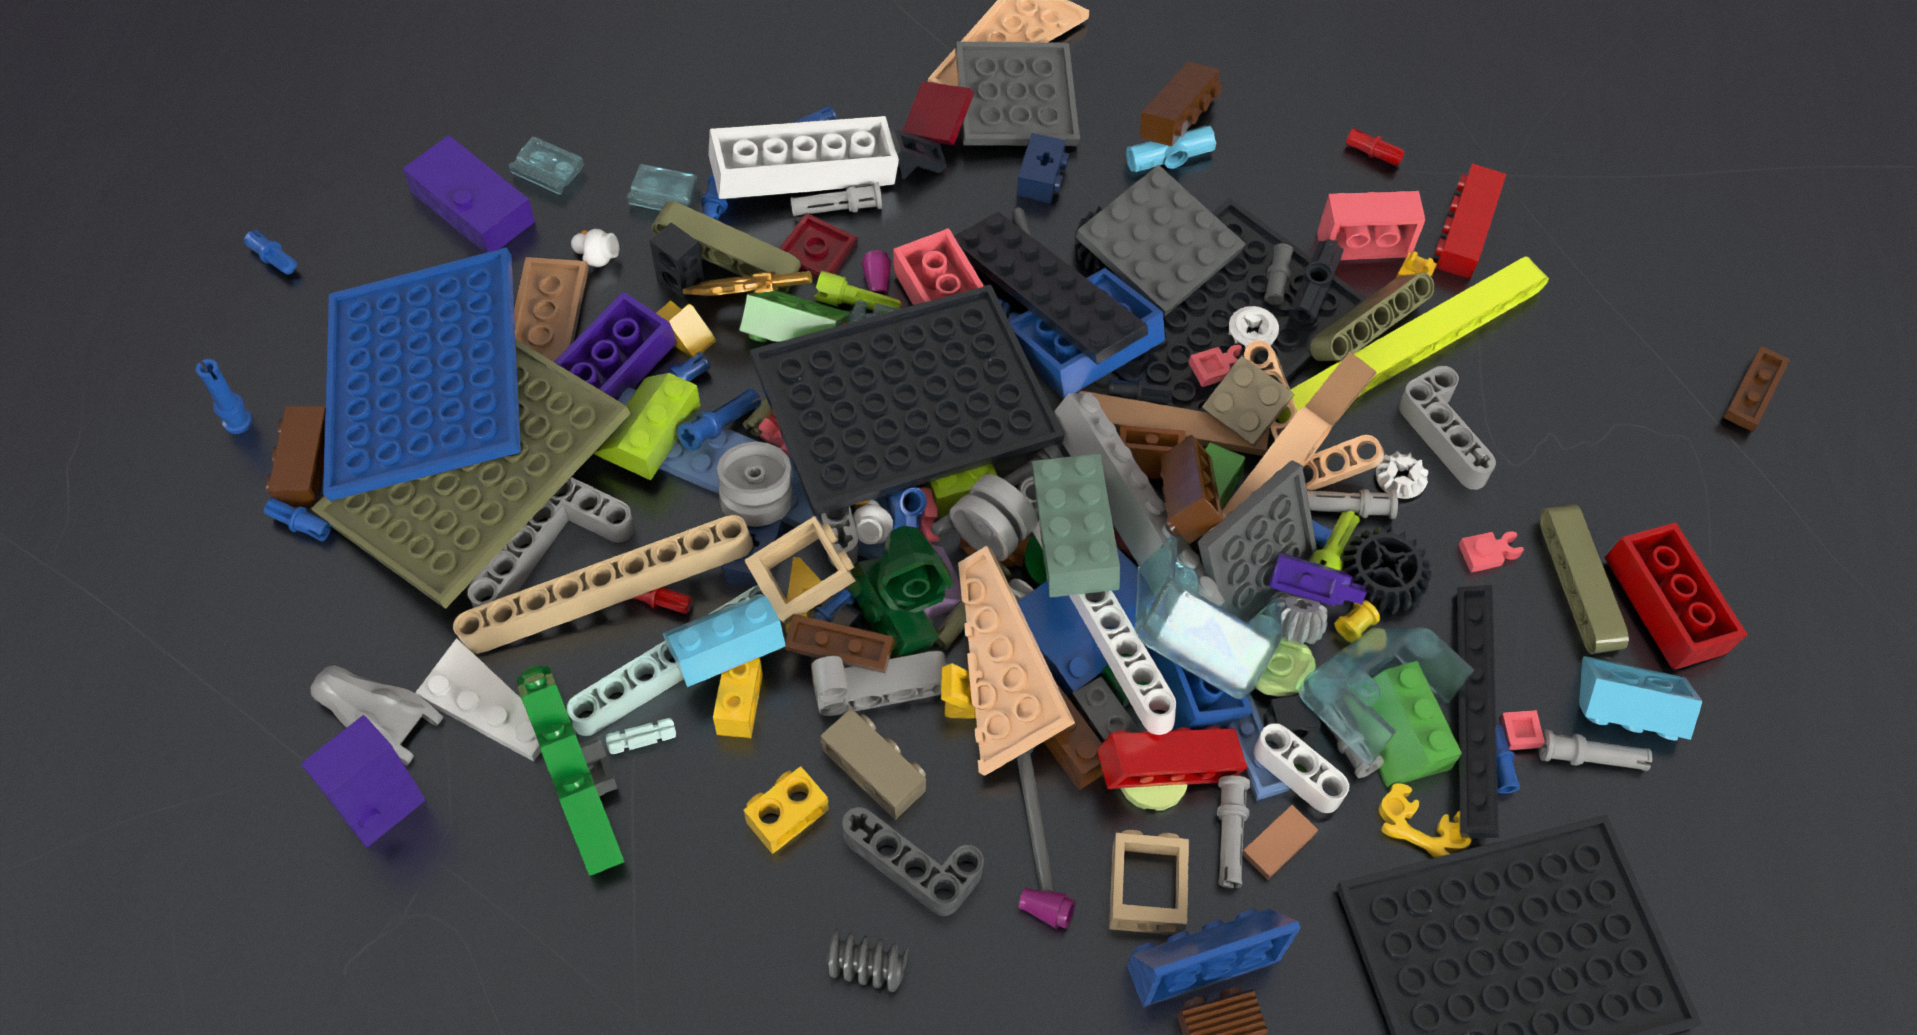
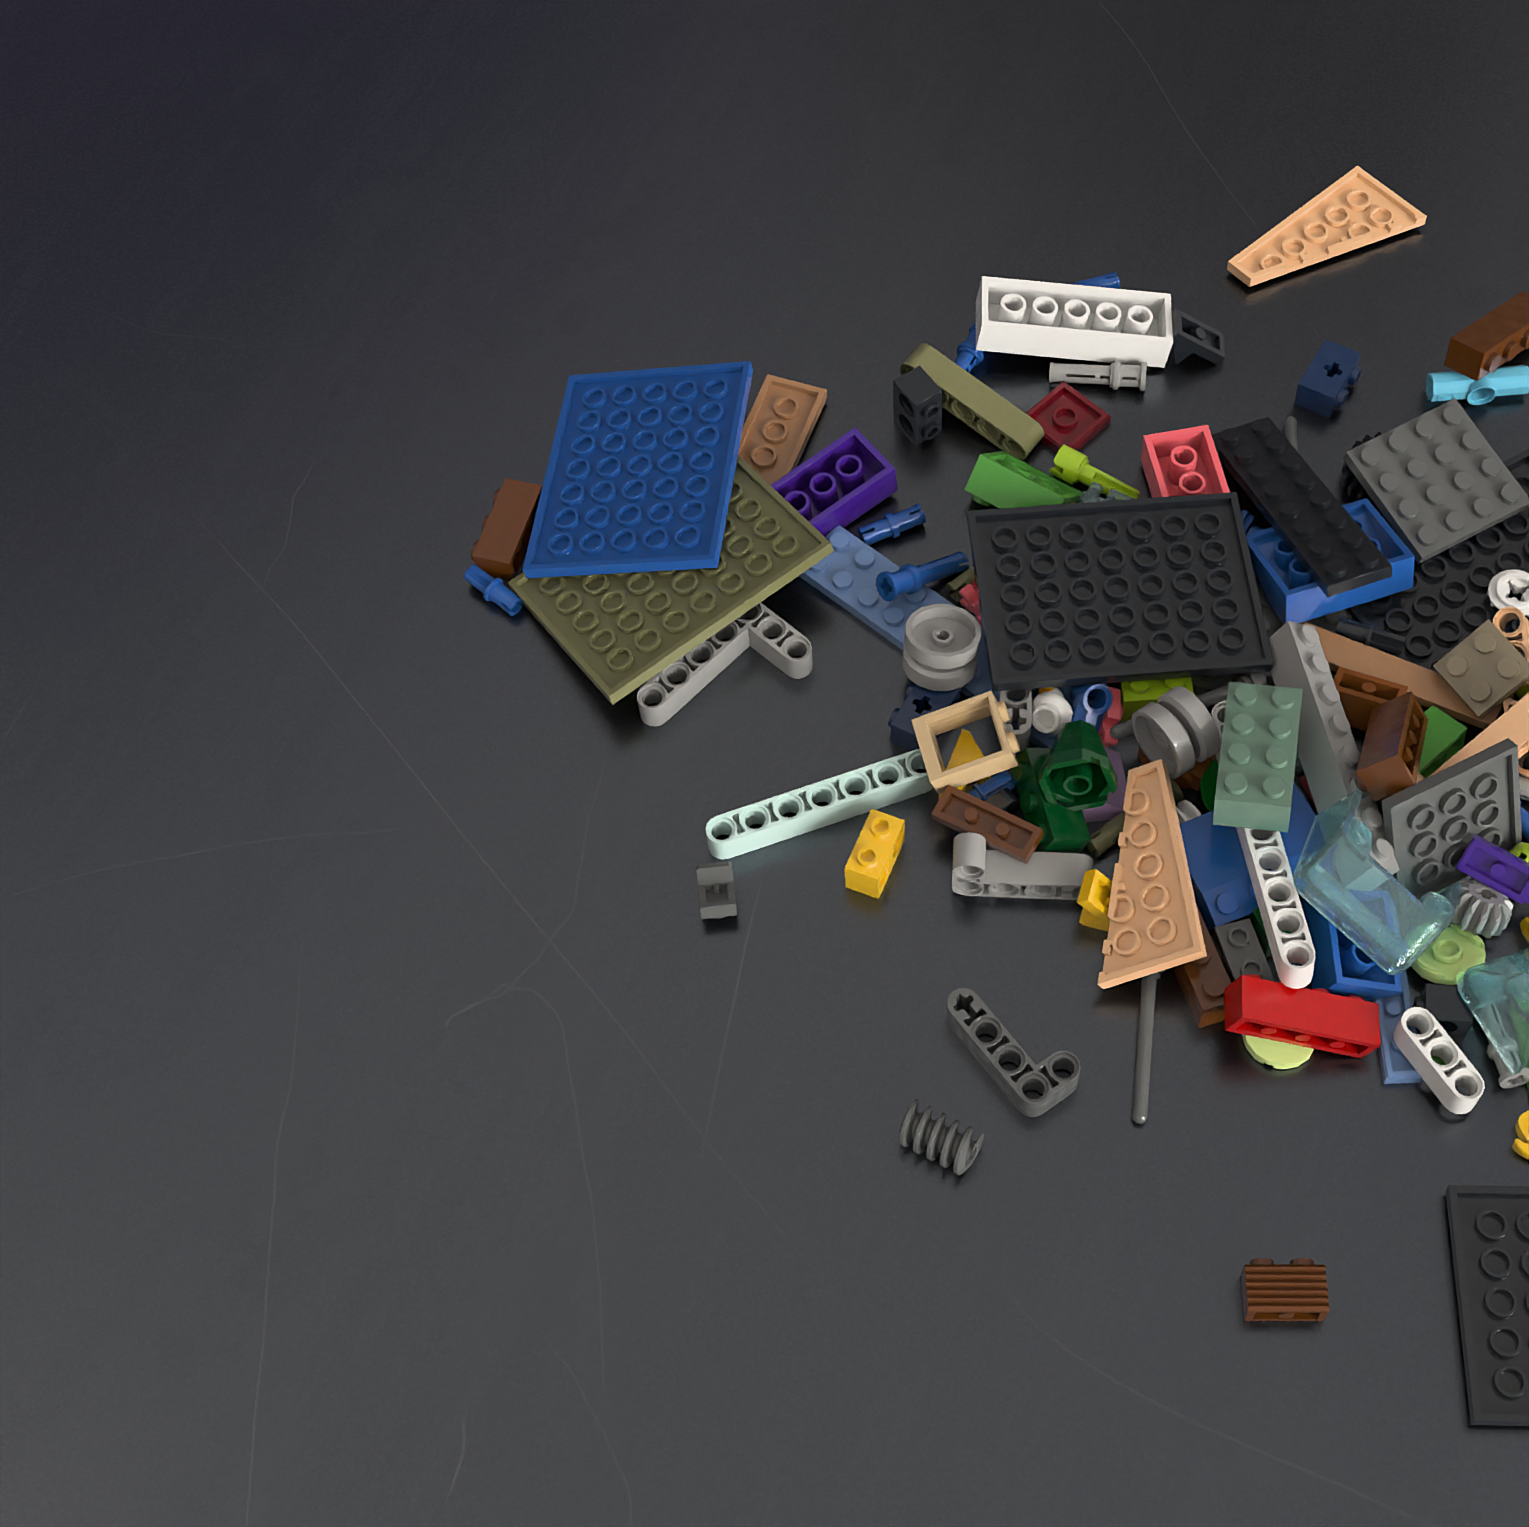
camera: 25 degrees right, 0 degrees up
blue pin [196,359,253,434] -> none
blue axle [244,229,297,274] -> none
dark purple brick [301,715,426,848] -> none
light grey animal [311,665,444,766] -> none
dark purple brick [402,135,535,253] -> none
white wing [416,638,541,761] -> none
tan beam [453,515,753,654] -> none
clear light blue plate [509,136,584,195] -> none
green arch [516,665,624,876] -> none
white animal [571,229,620,267] -> none
lime slope [594,373,701,480] -> none
light aqua axle [606,718,676,754] -> none
clear light blue plate [627,164,698,211] -> none
red axle [632,586,692,614] -> none
yellow slope [656,301,716,358] -> none
medium azure slope [663,594,786,687] -> none
pearl gold bar [683,271,812,296] -> none
yellow brick [743,766,829,854] -> none
dark tan brick [820,708,926,820] -> none
magenta cone [861,250,892,296] -> none
dark red tile [902,81,974,145] -> none
dark grey plate [955,41,1080,146] -> none
magenta cone [1018,887,1076,929] -> none
tan window [1109,830,1189,935] -> none
blue slope [1127,908,1301,1007] -> none
coral plate [1188,345,1242,387] -> none
light grey pin [1217,775,1250,888] -> none
nougat tile [1242,805,1318,880] -> none

